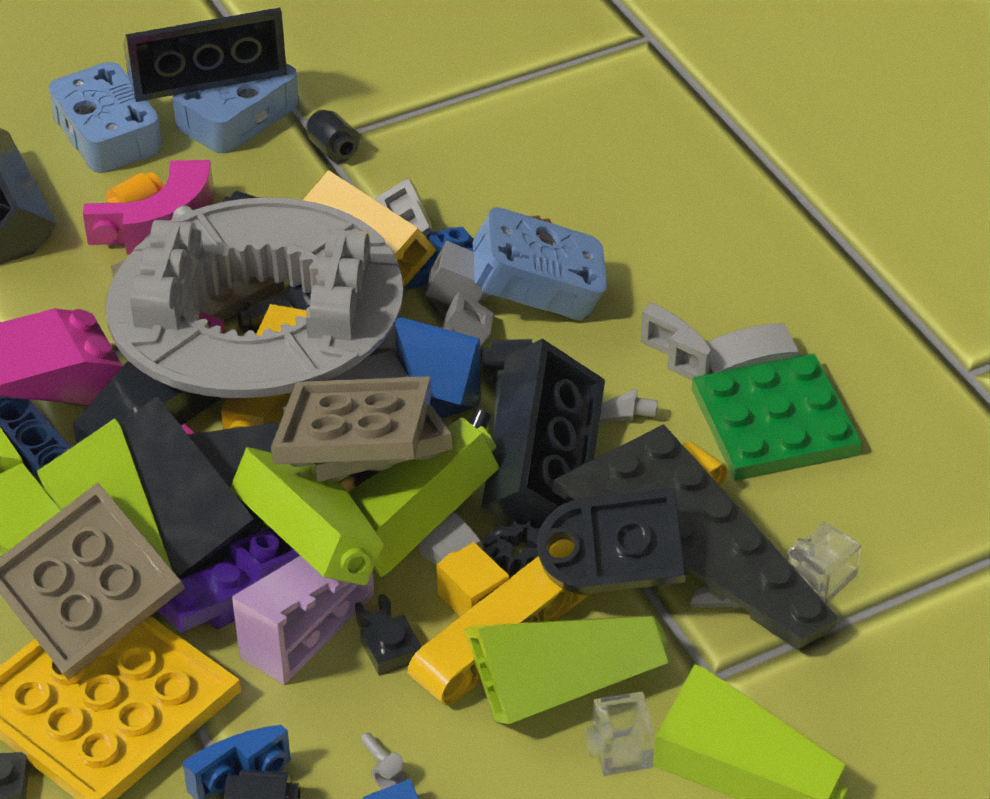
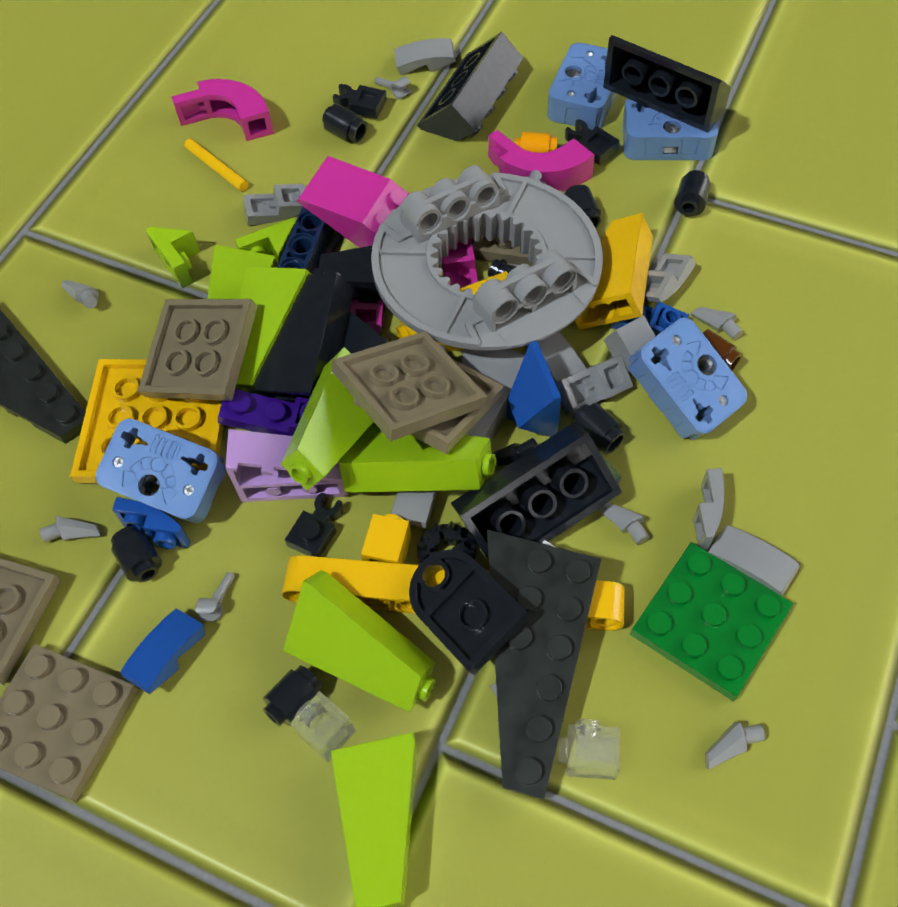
camera: 55 degrees right, 15 degrees up
none -> medium blue axle [96,419,227,523]
none -> black brick [263,665,323,727]
none -> black plate [565,119,620,165]
none -> light grey bar [691,307,743,341]
none -> light grey bar [705,721,765,769]

